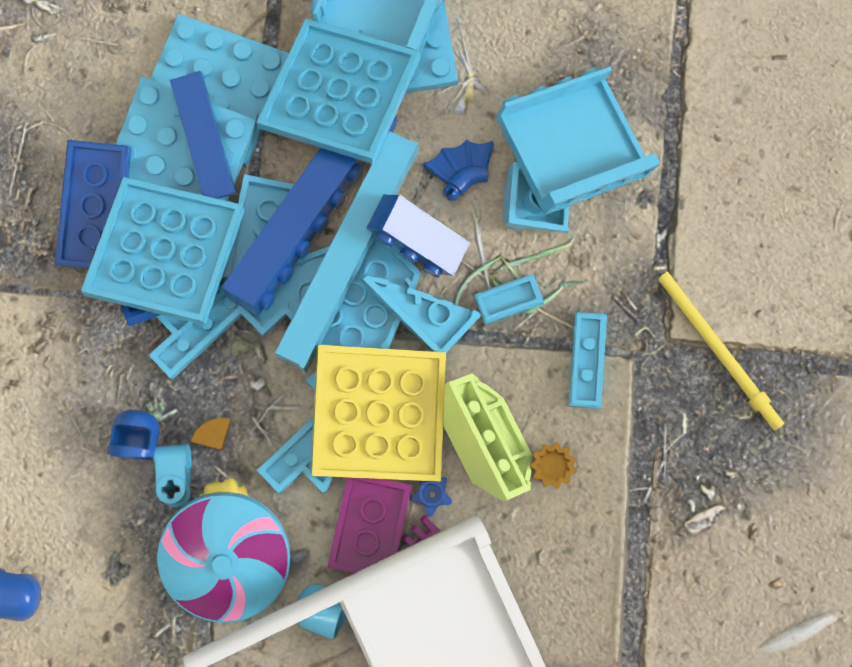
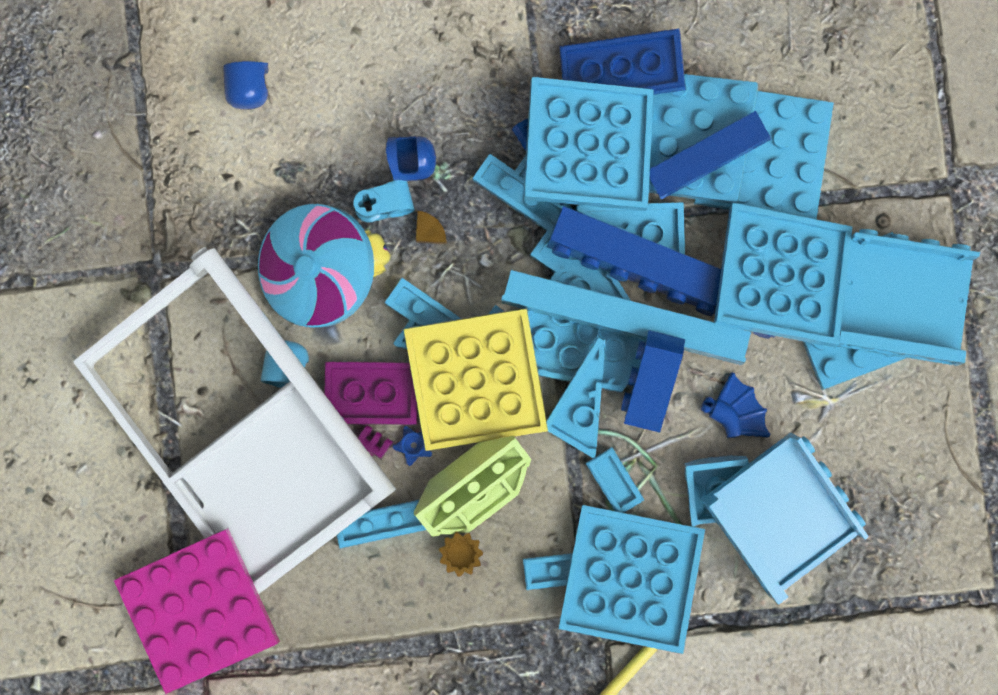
camera: 85 degrees right, 5 degrees up
none -> medium azure tile [337,500,426,549]
none -> medium azure plate [558,505,705,654]

